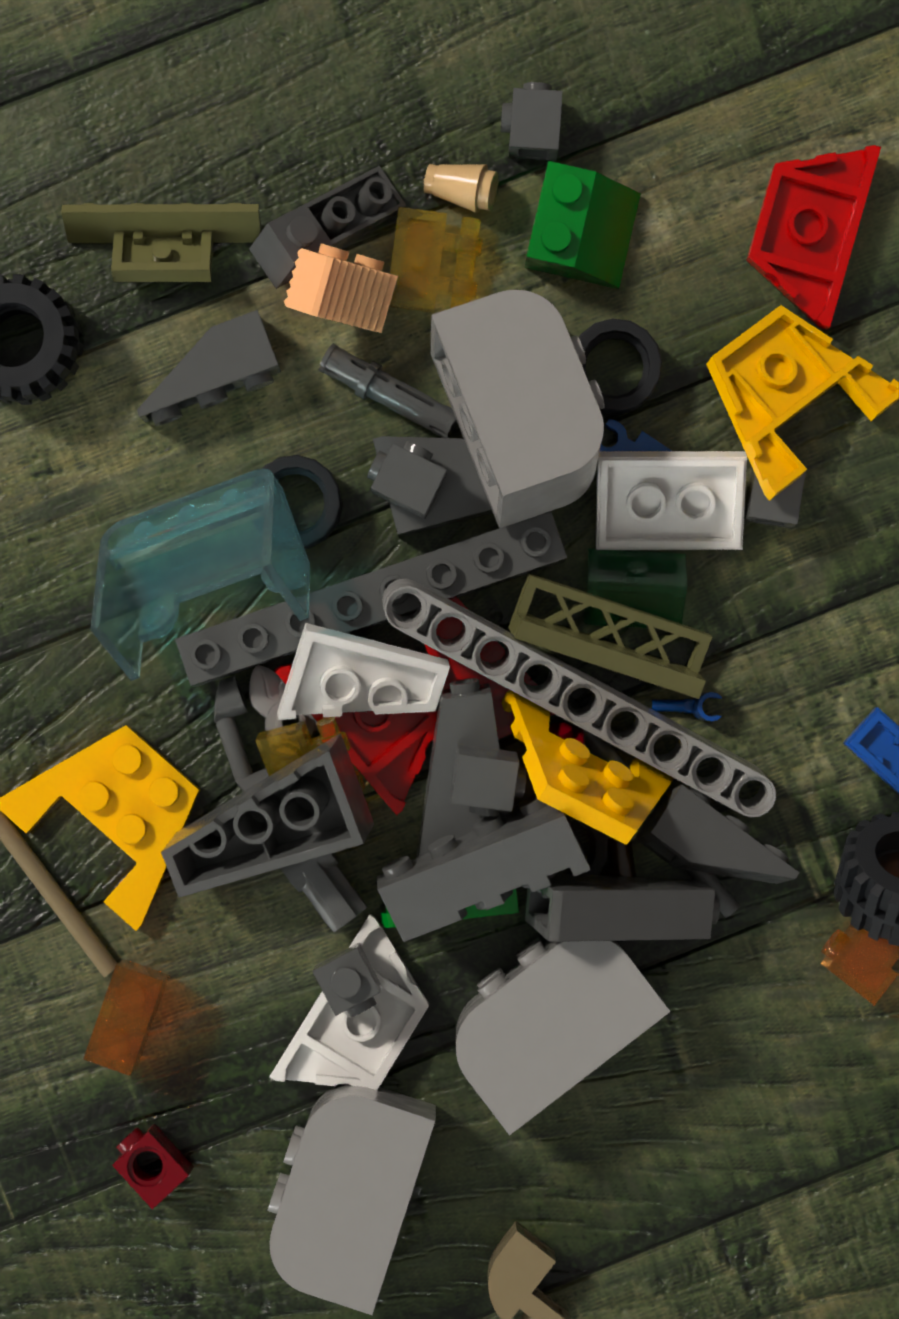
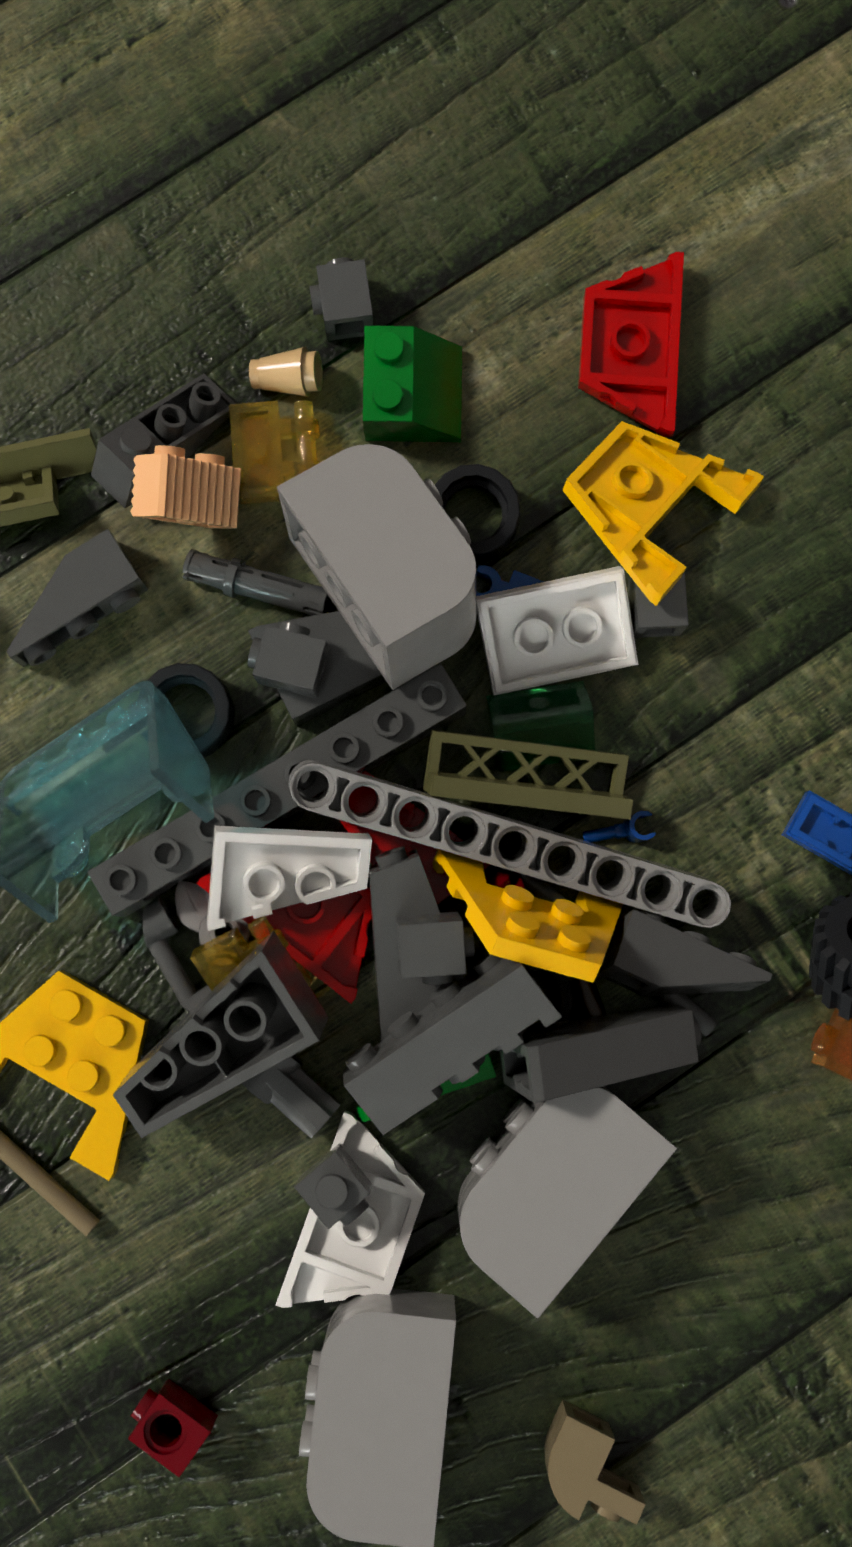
camera: 10 degrees left, 5 degrees down
clear orange brick [83,959,170,1076] -> none

